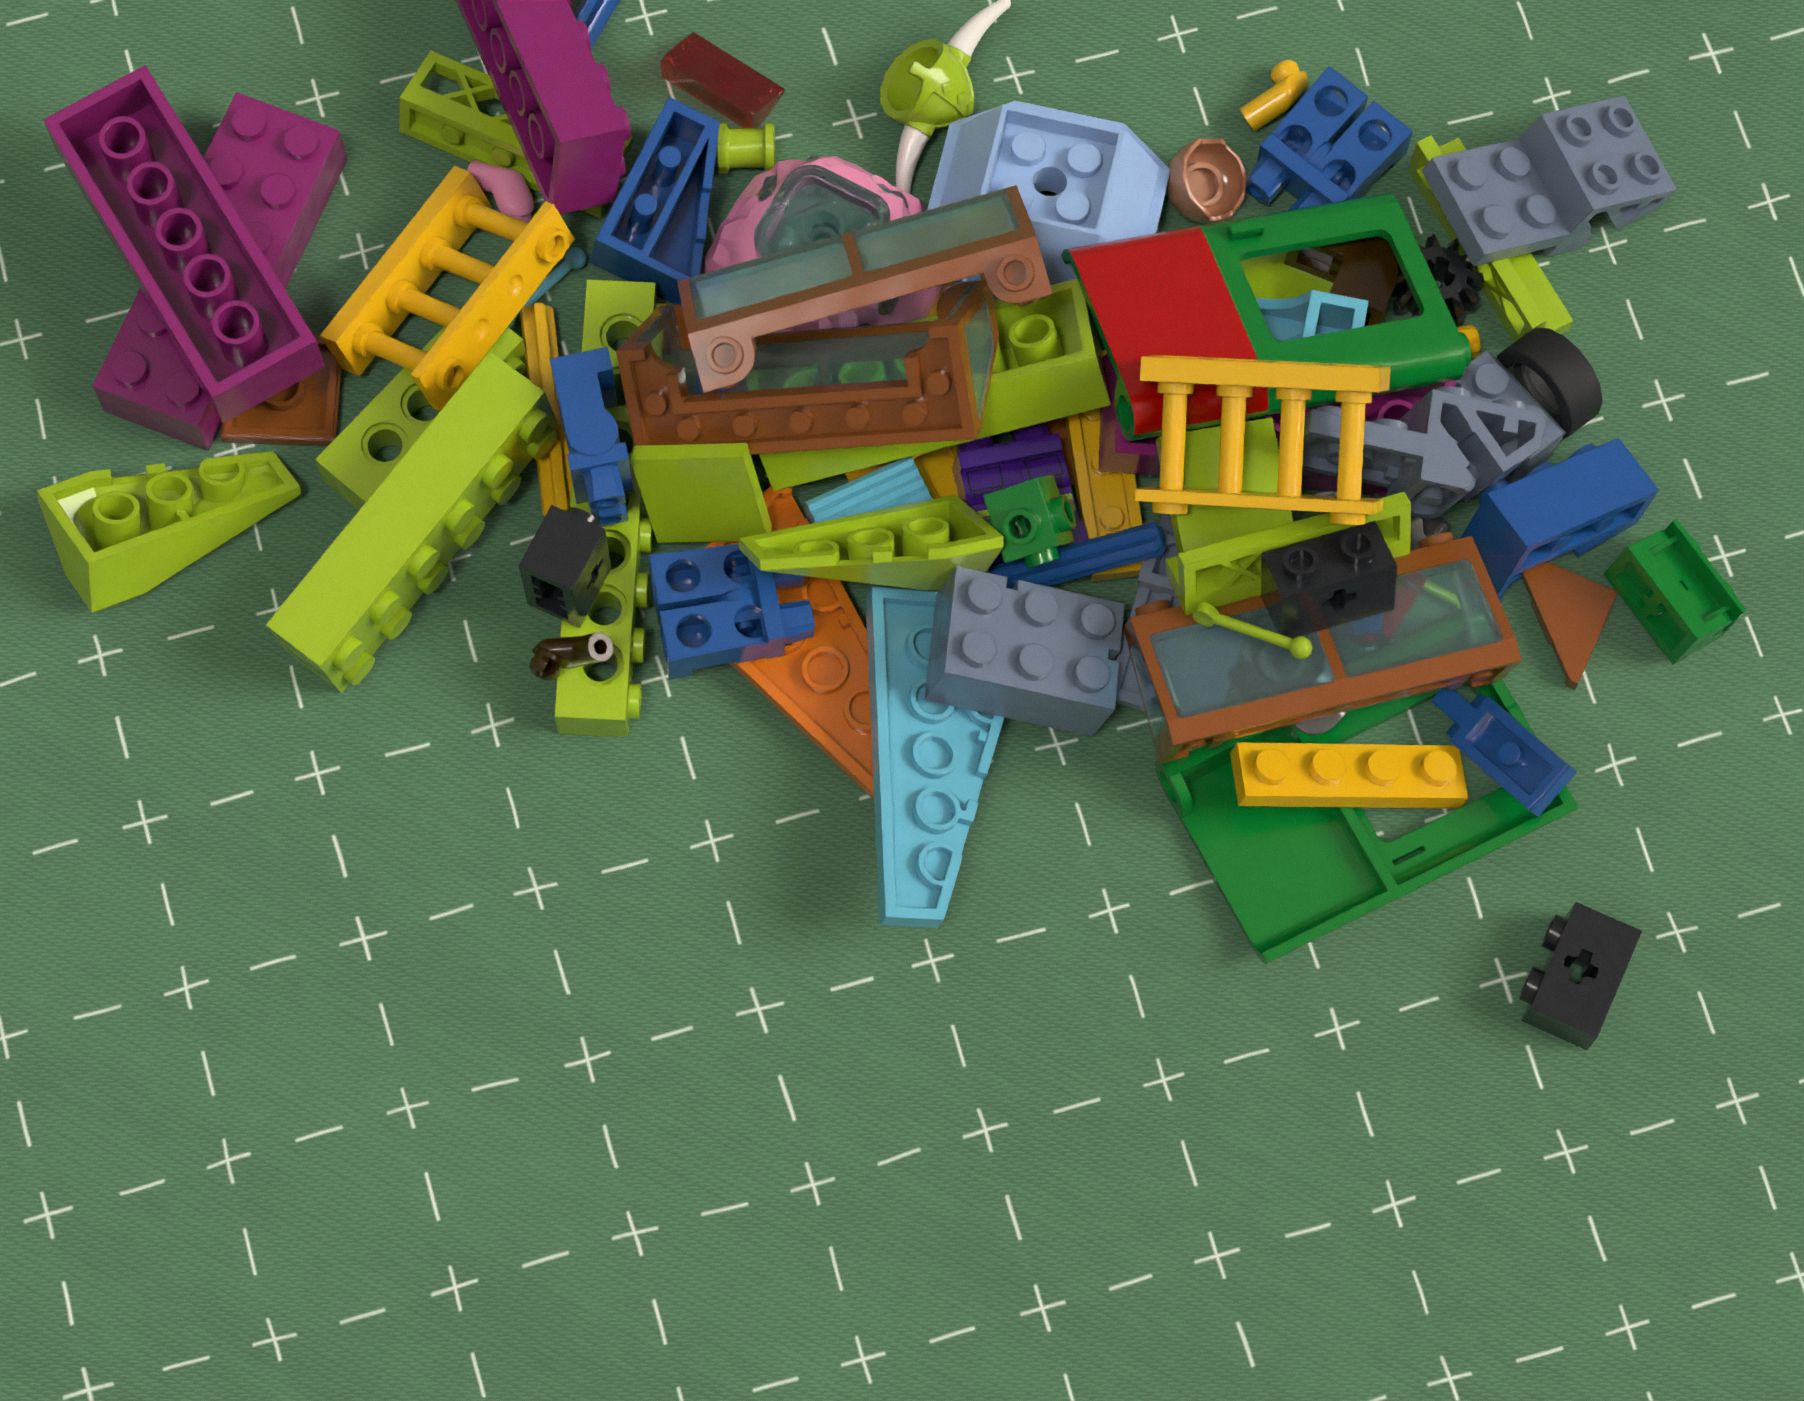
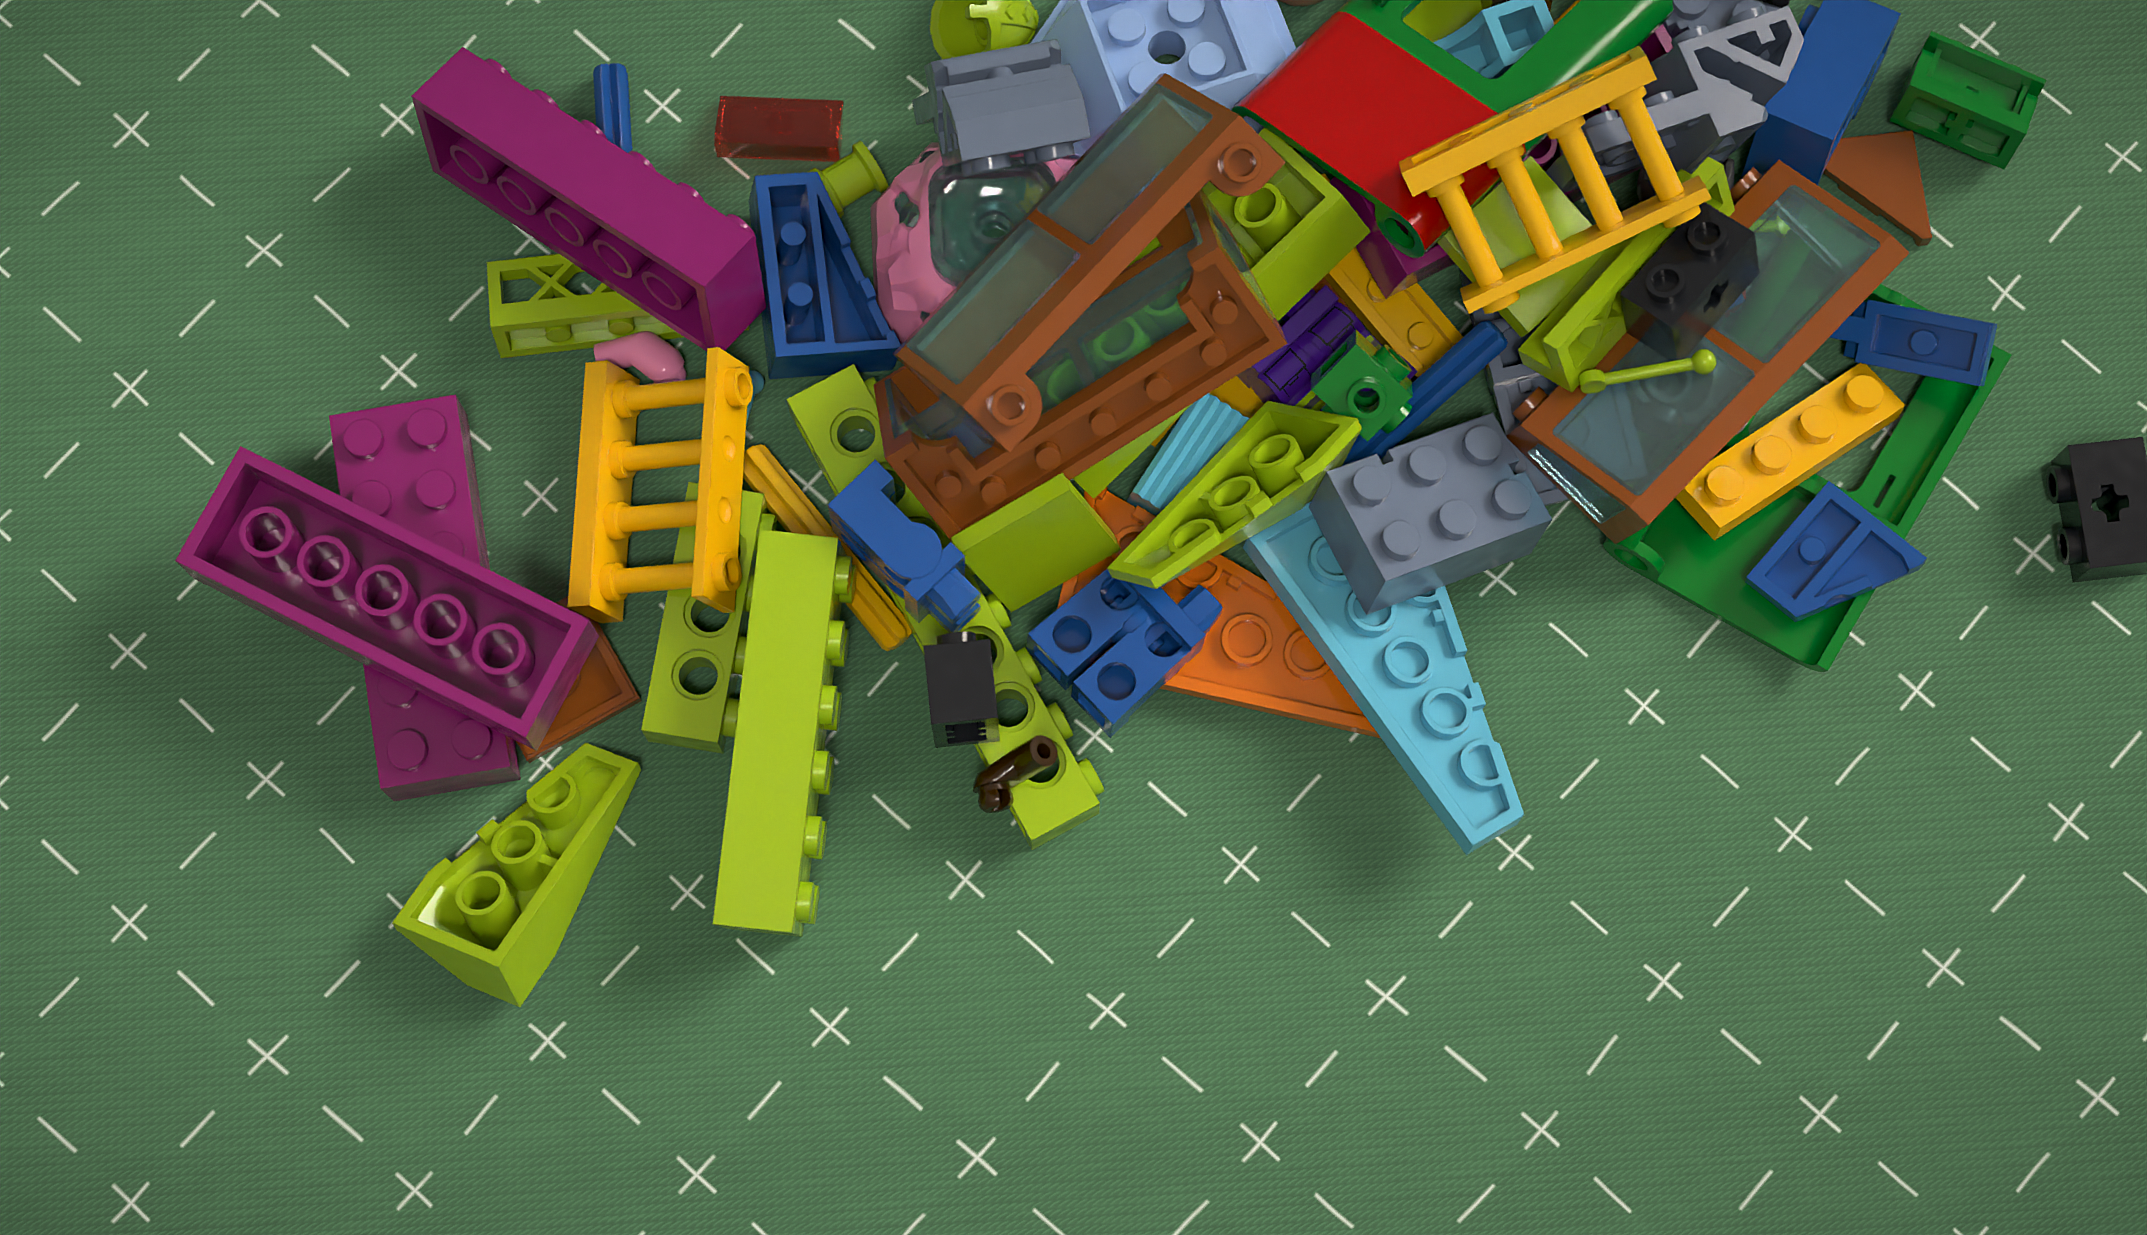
camera: 30 degrees left, 5 degrees up
none -> sand blue piece [912,39,1091,177]
none -> blue wing [1745,481,1927,622]

